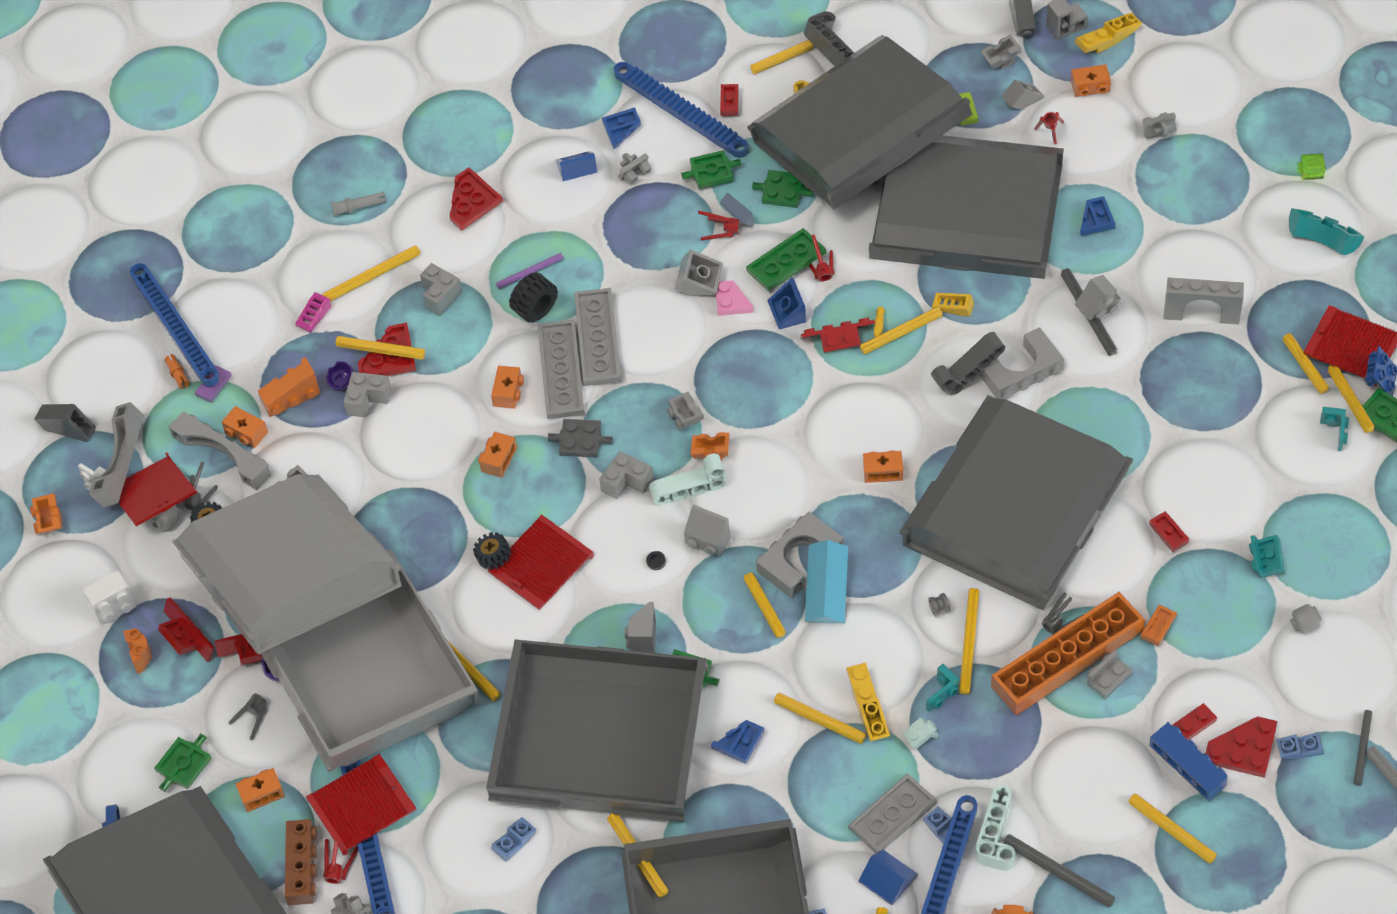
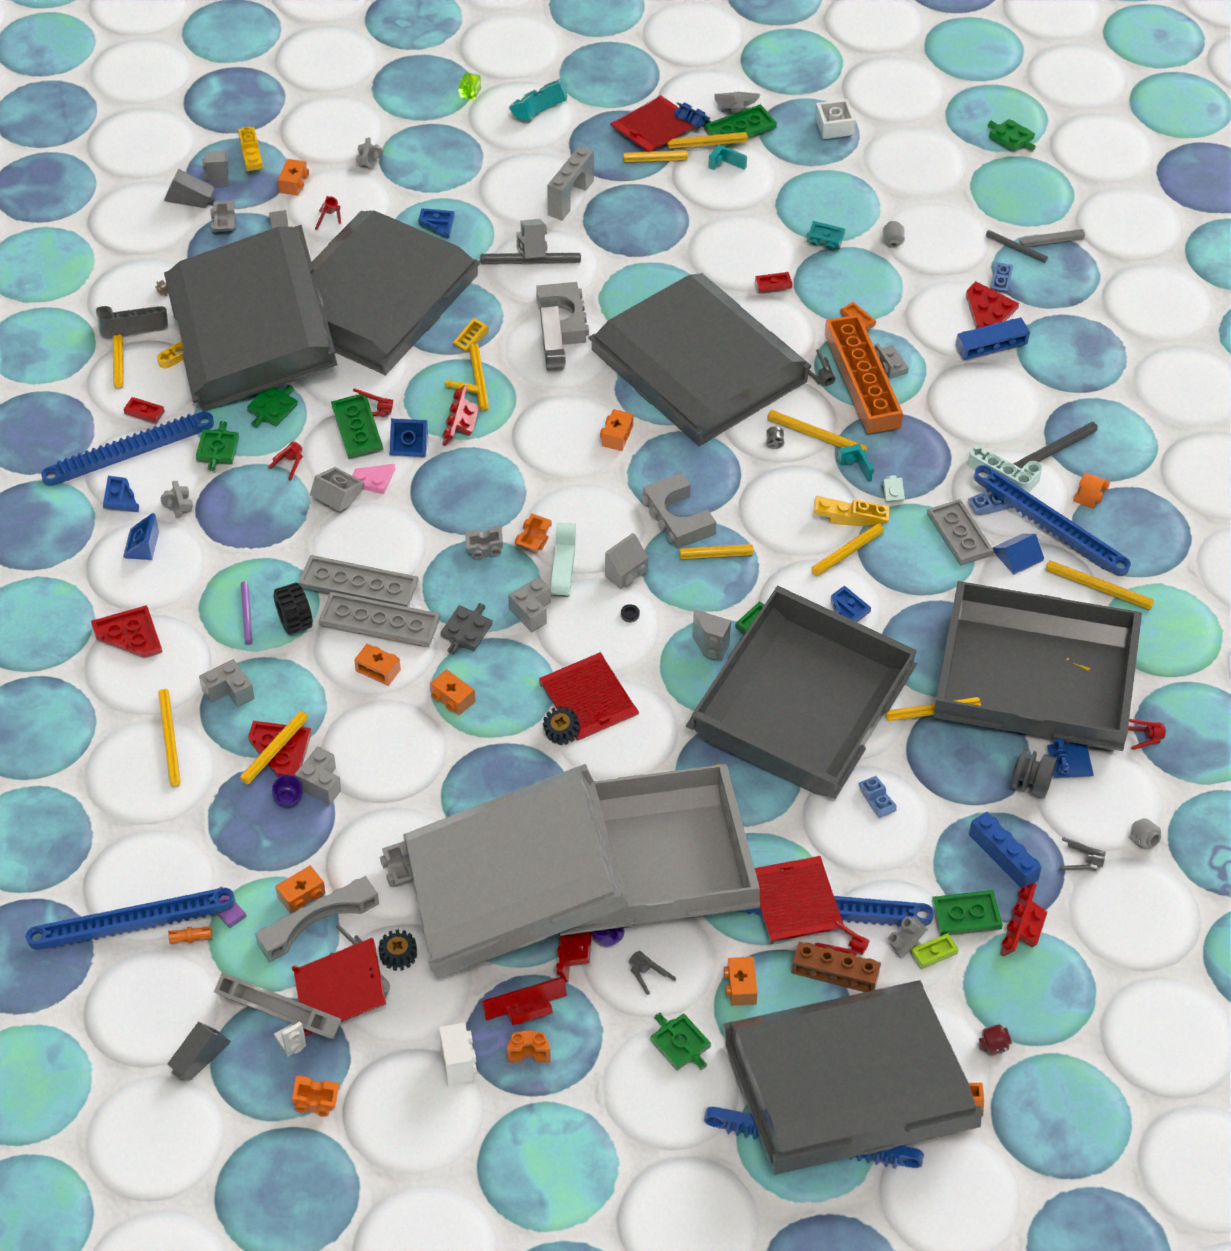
camera: 75 degrees left, 5 degrees down
orange wedge [258,357,321,417] -> none
dark pink slope [295,292,331,333] -> none
light grey pin [331,191,387,217] -> none
sand blue slope [720,193,754,227] -> none
medium azure slope [805,540,848,624] -> none
yellow axle [1129,793,1217,864] -> none
red plate [1172,703,1217,740] -> none

